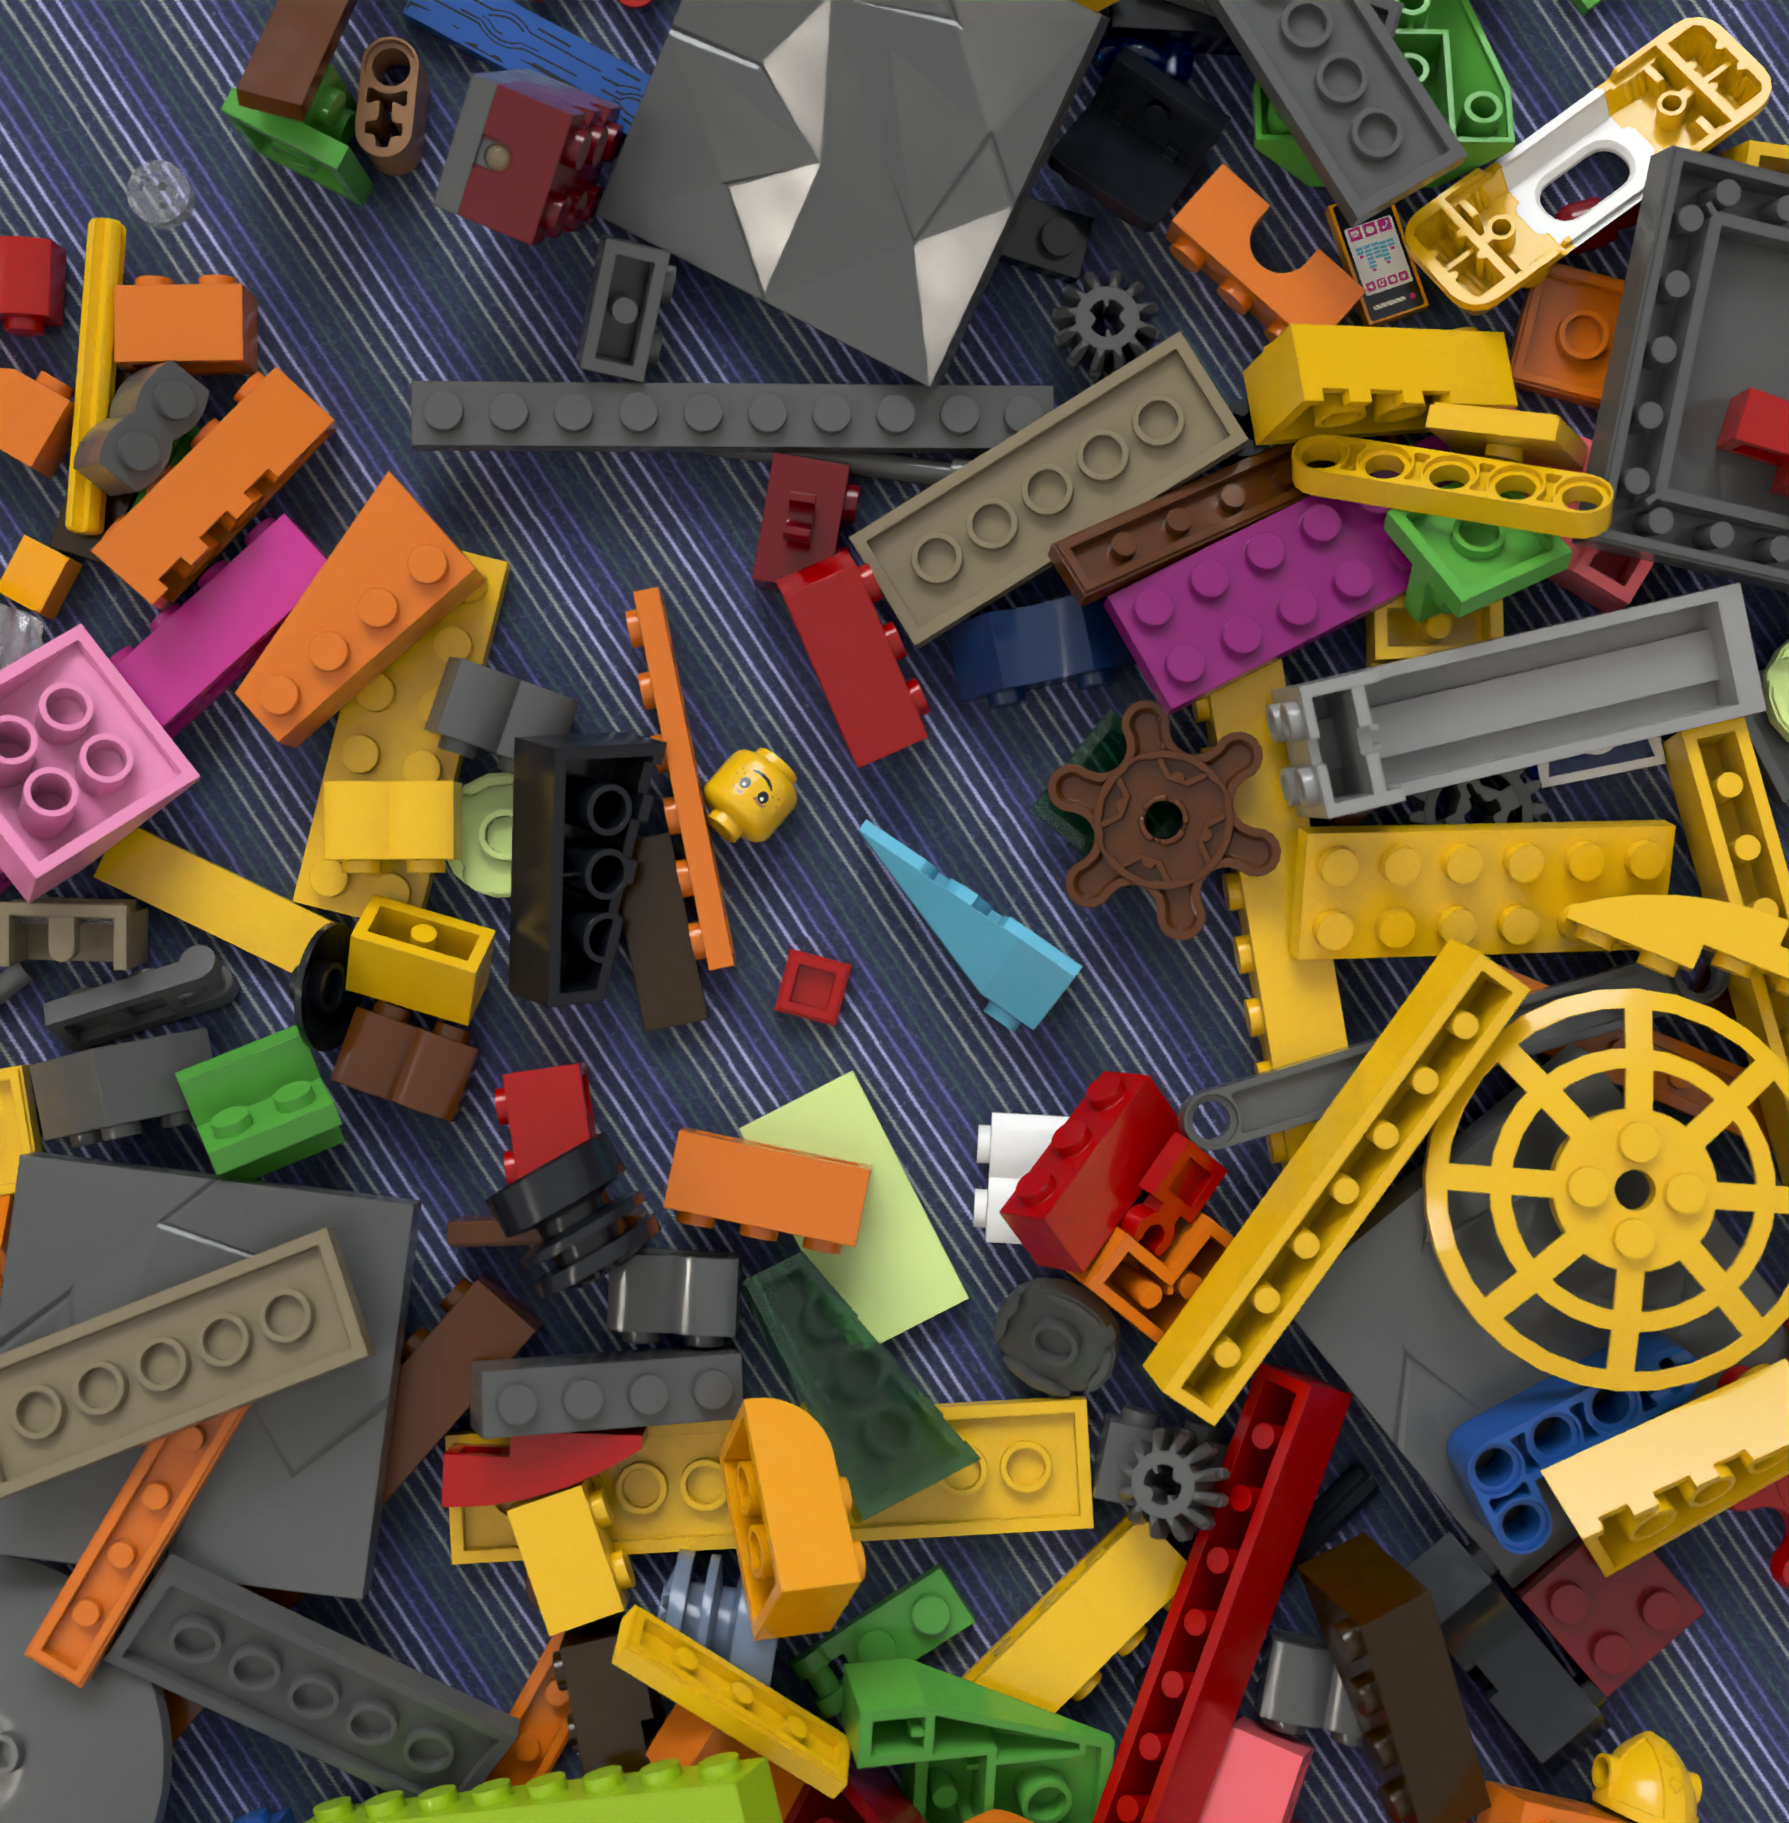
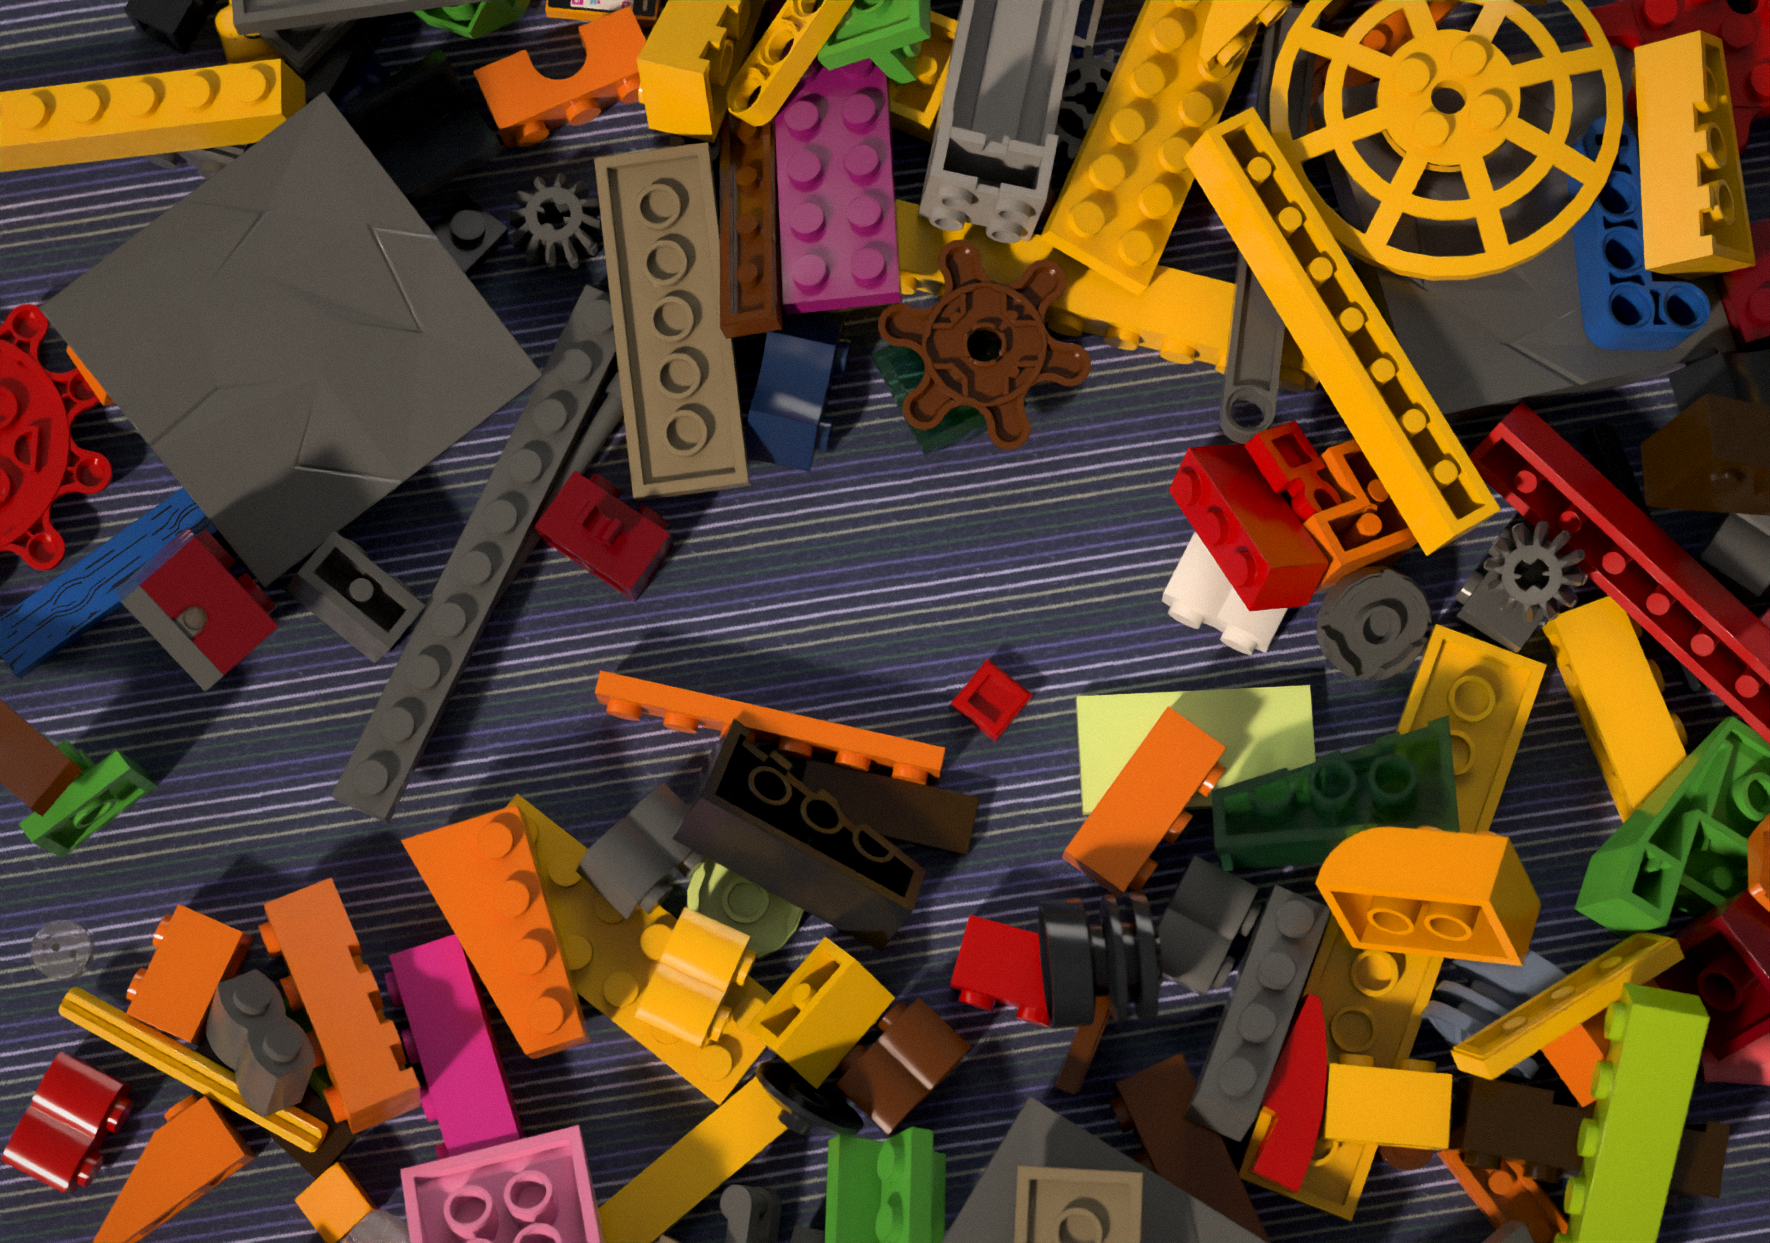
camera: 65 degrees left, 10 degrees down
medium nougat beam [355,36,430,176] -> none
yellow head [703,747,797,843] -> none
red brick [776,550,931,768] -> none
bright green plate [790,1563,975,1719] -> none
medium azure wedge [859,819,1083,1033] -> none

